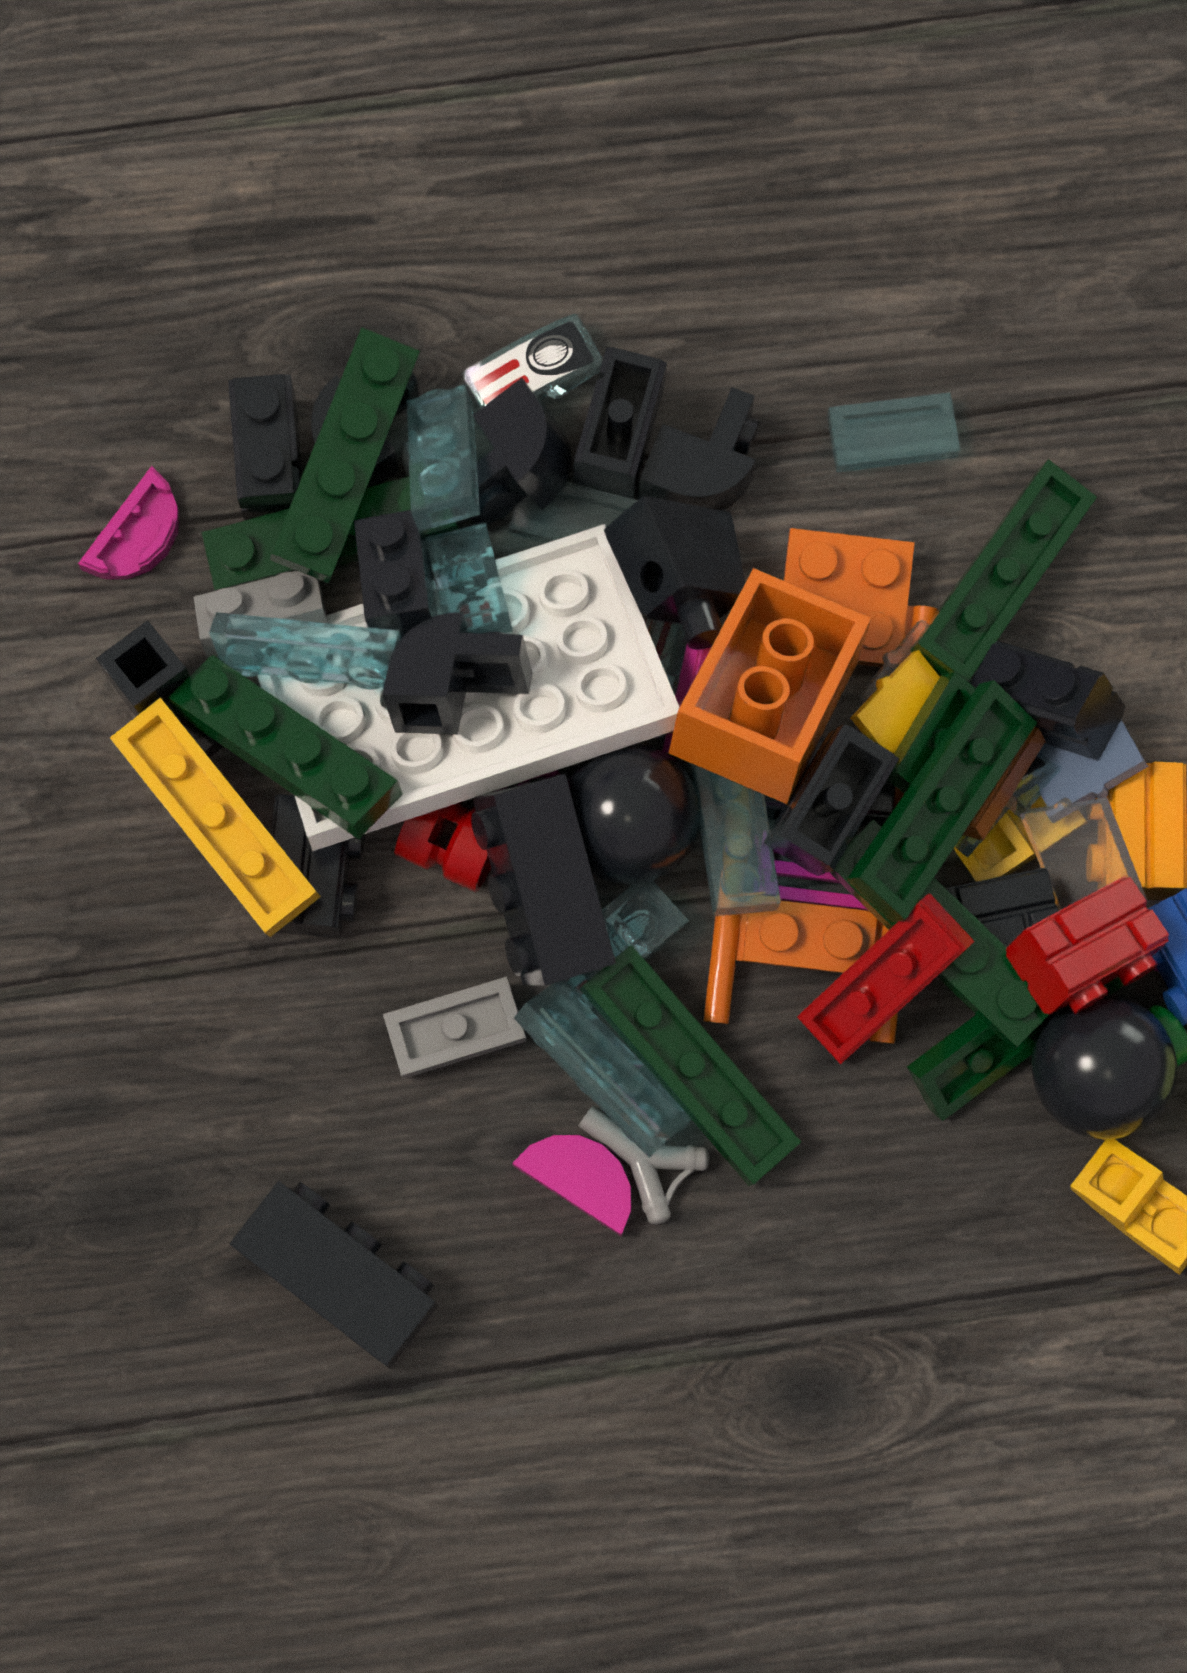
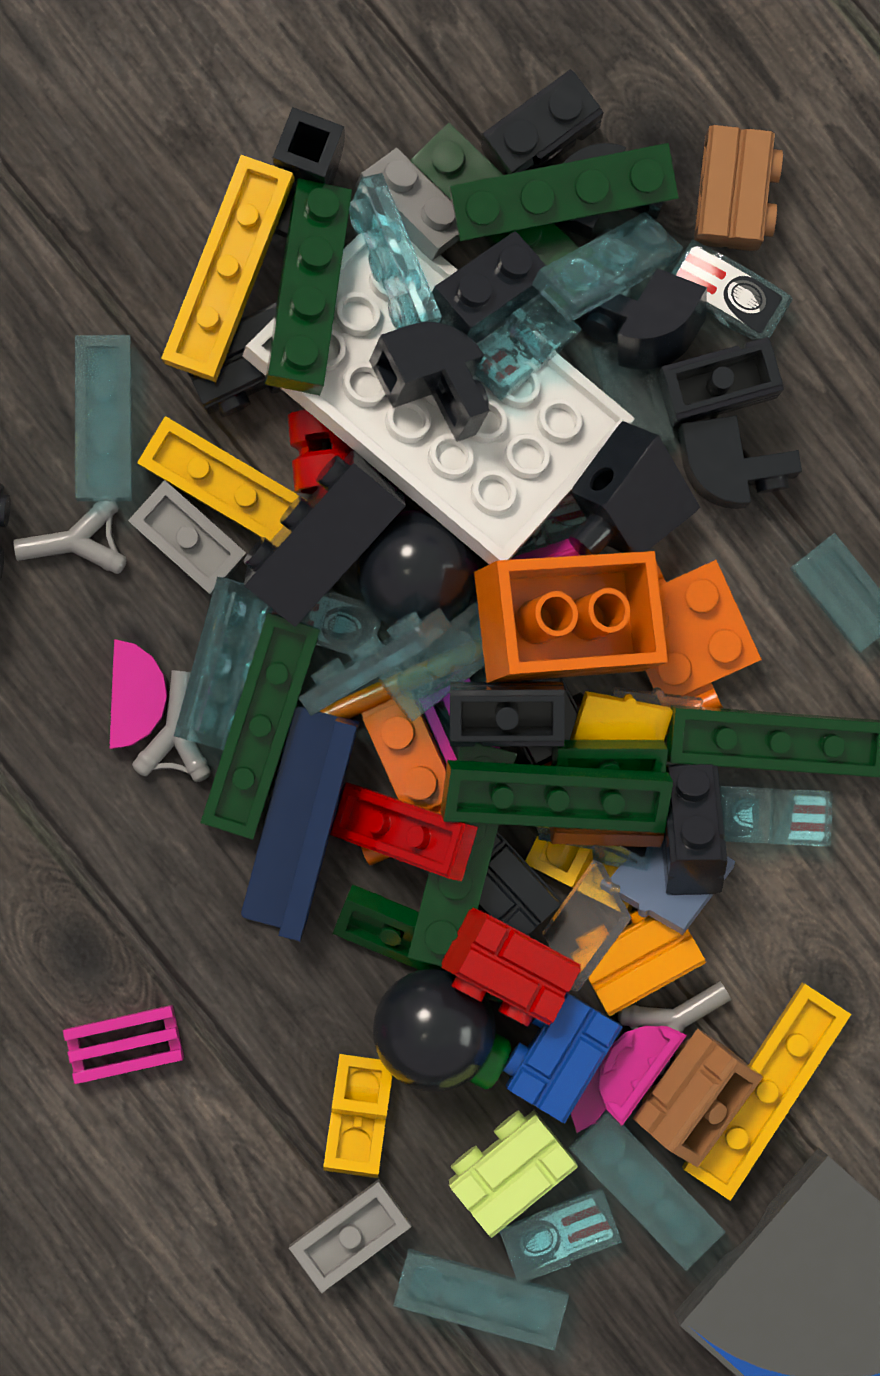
camera: 60 degrees right, 10 degrees up
dark pink tile [78,466,179,580] -> none
none -> light grey piece [13,496,127,574]
none -> dark pink tile [63,1005,184,1084]
none -> clear light blue plate [75,335,132,502]
none -> yellow plate [137,416,307,541]
none -> dark blue panel [241,706,360,941]
none -> clear light blue plate [299,608,452,716]
none -> medium nougat brick [694,125,783,251]
none -> clear light blue slope [720,786,833,847]

